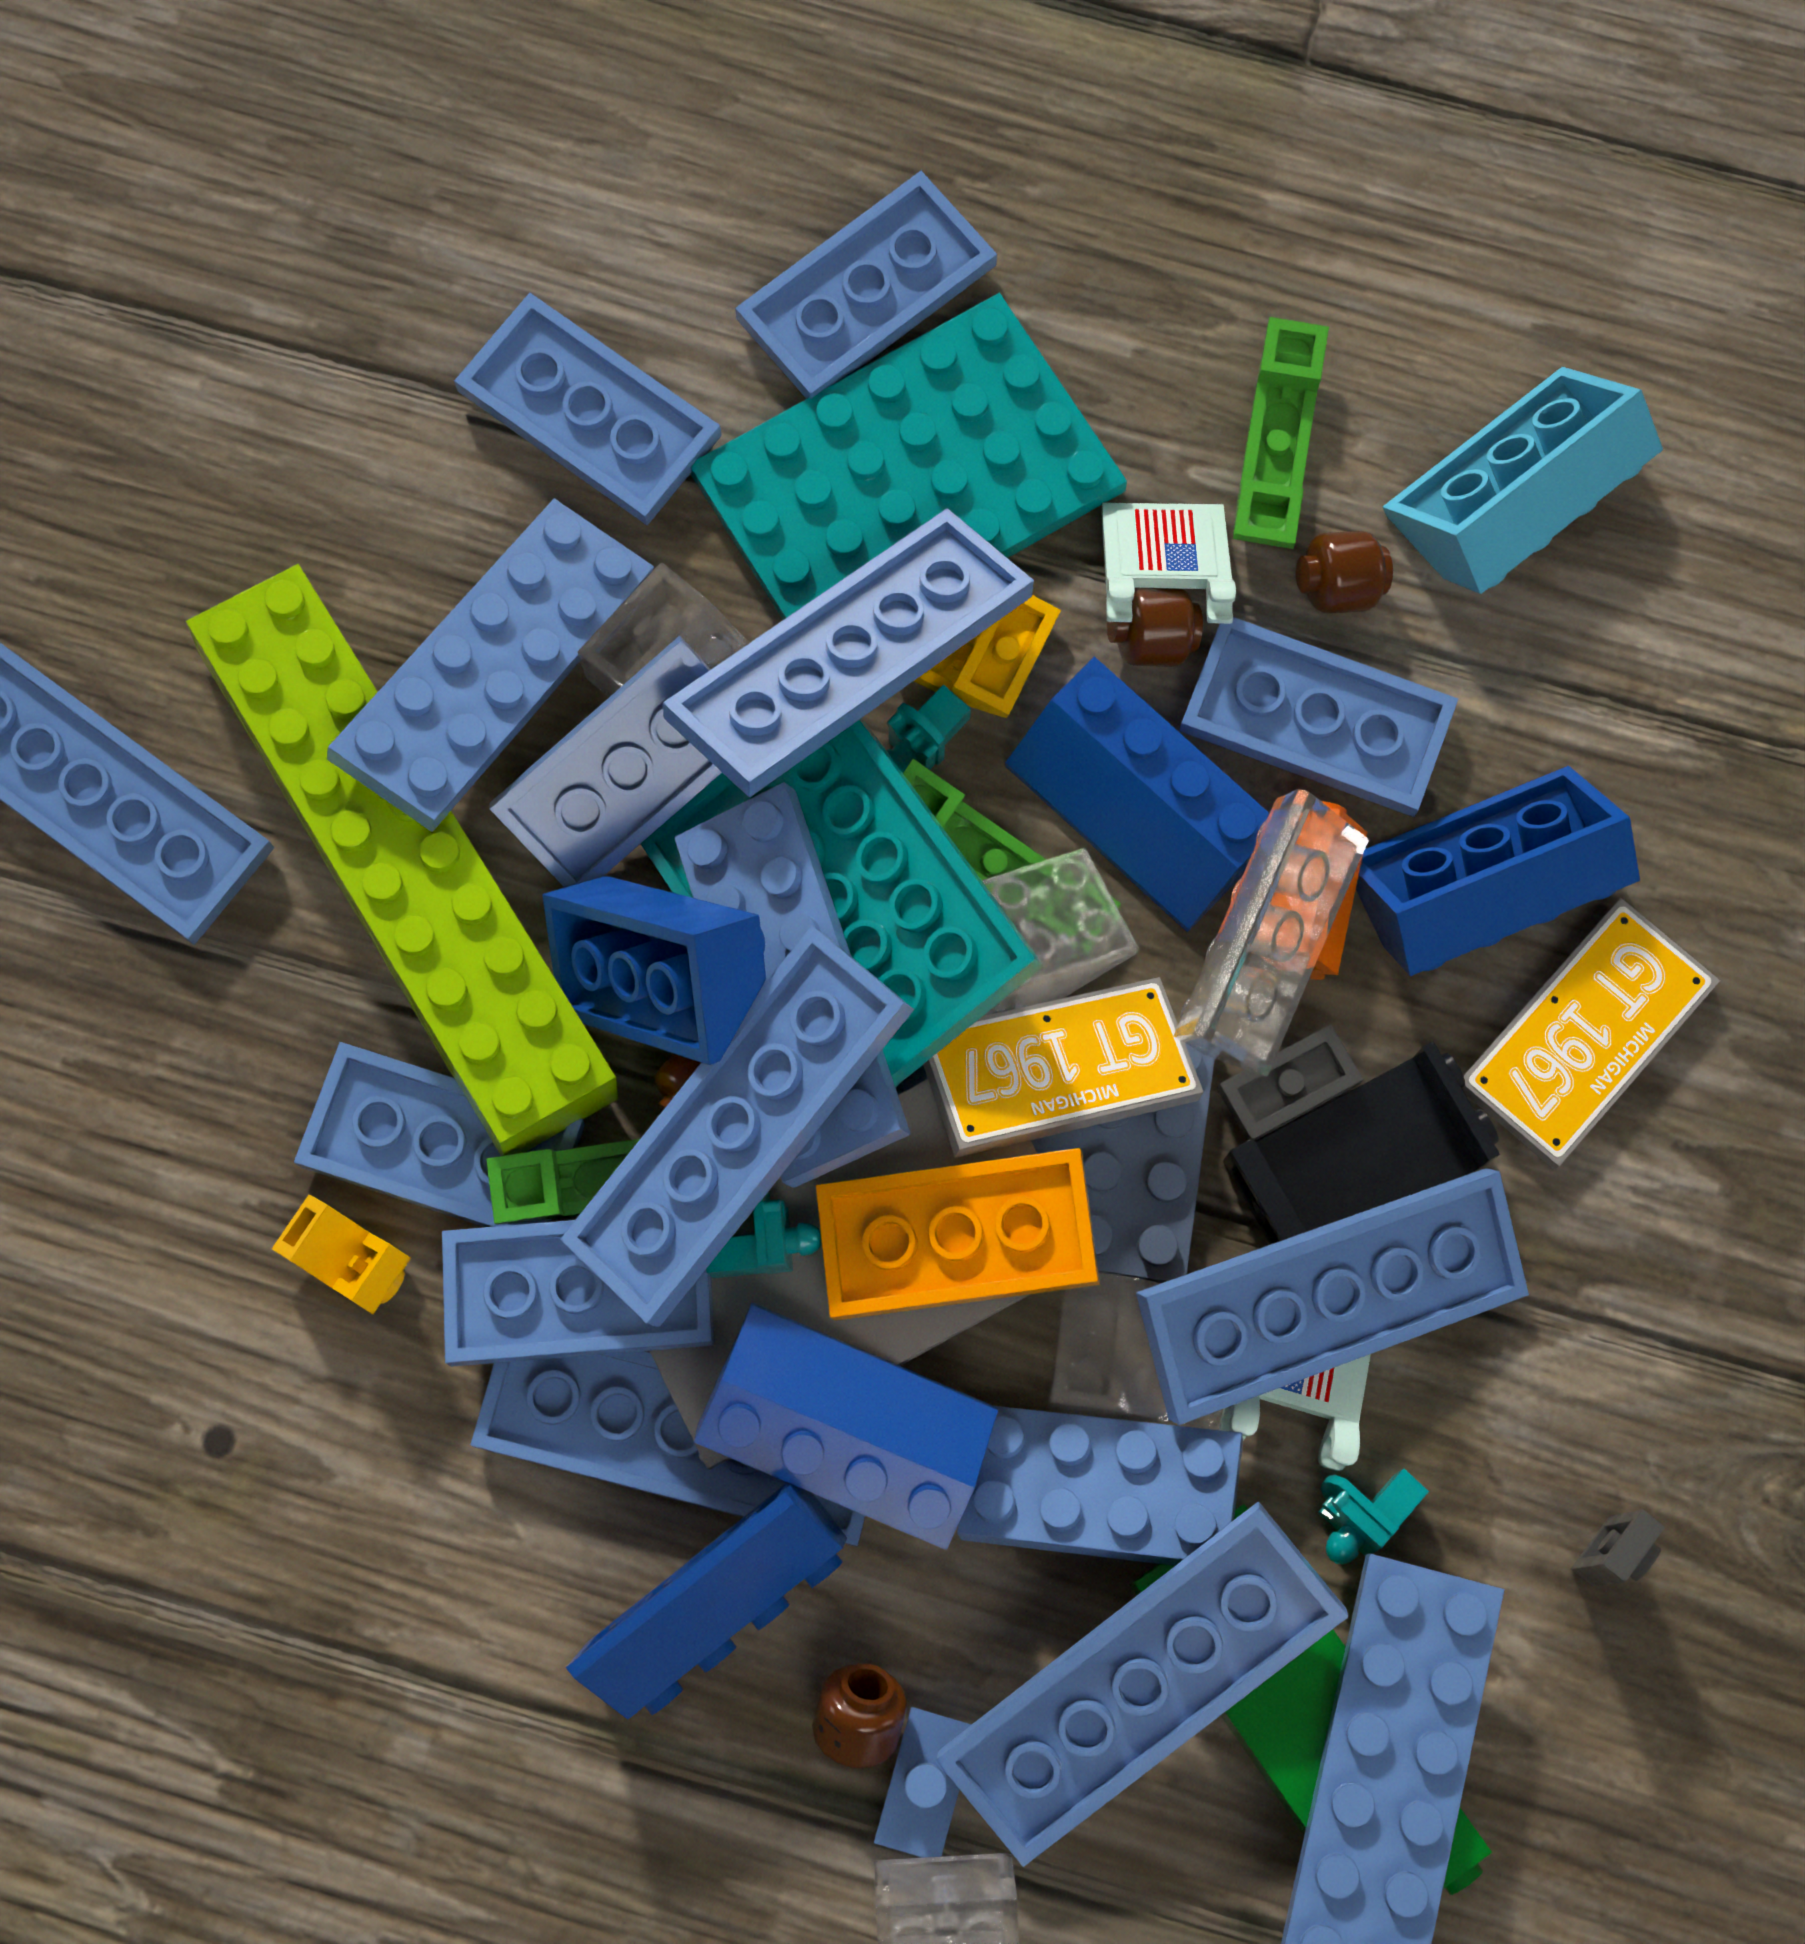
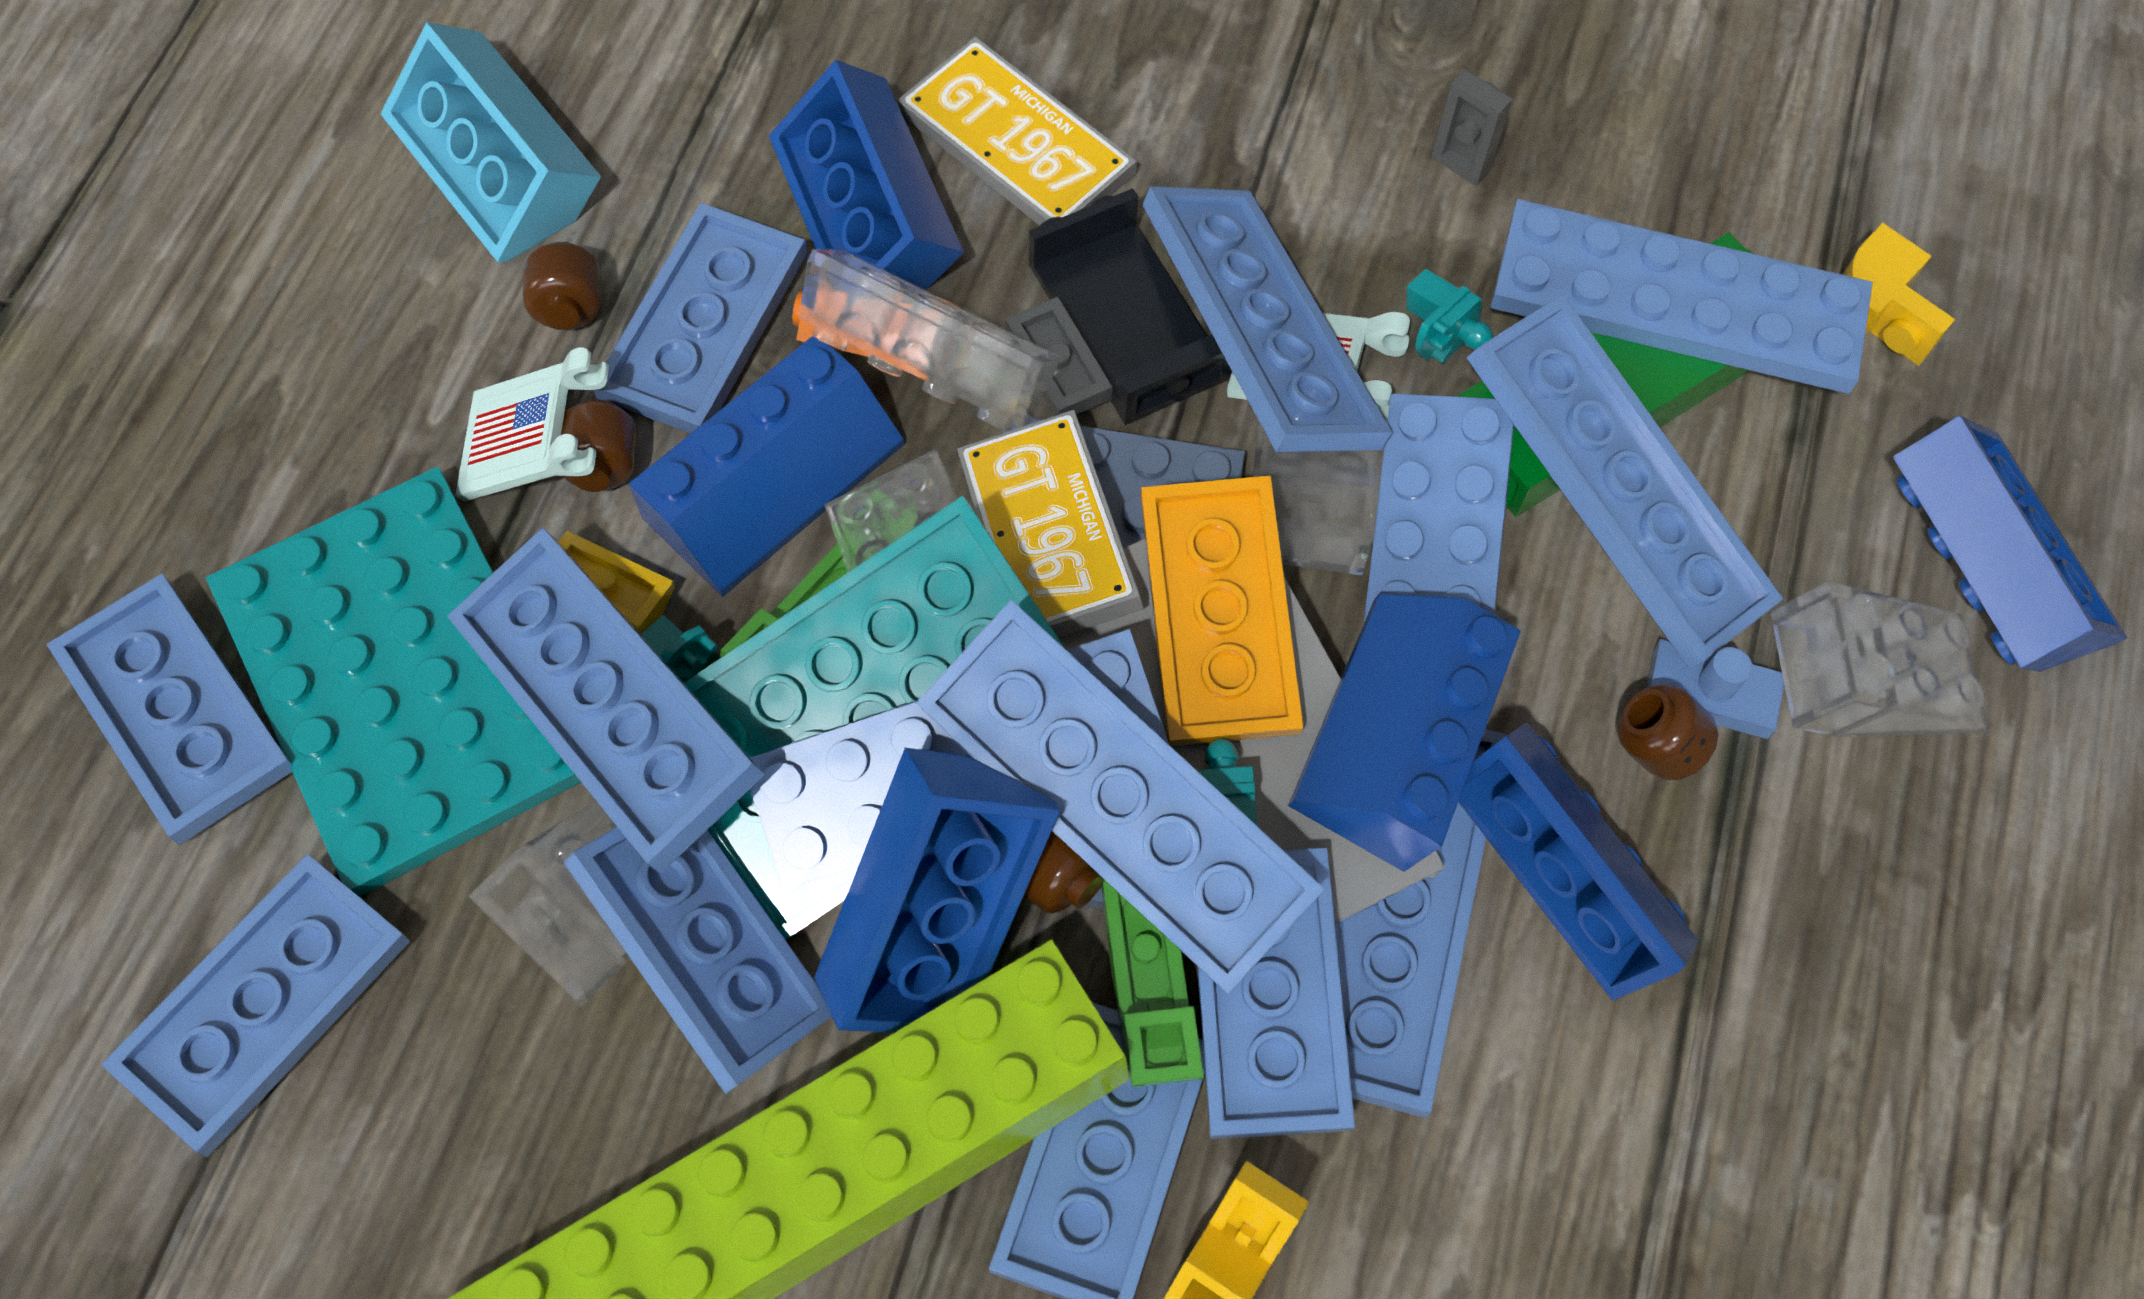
camera: 90 degrees left, 10 degrees down
medium blue plate [327,498,654,832] -> none
bright green slope [1233,317,1329,549] -> none

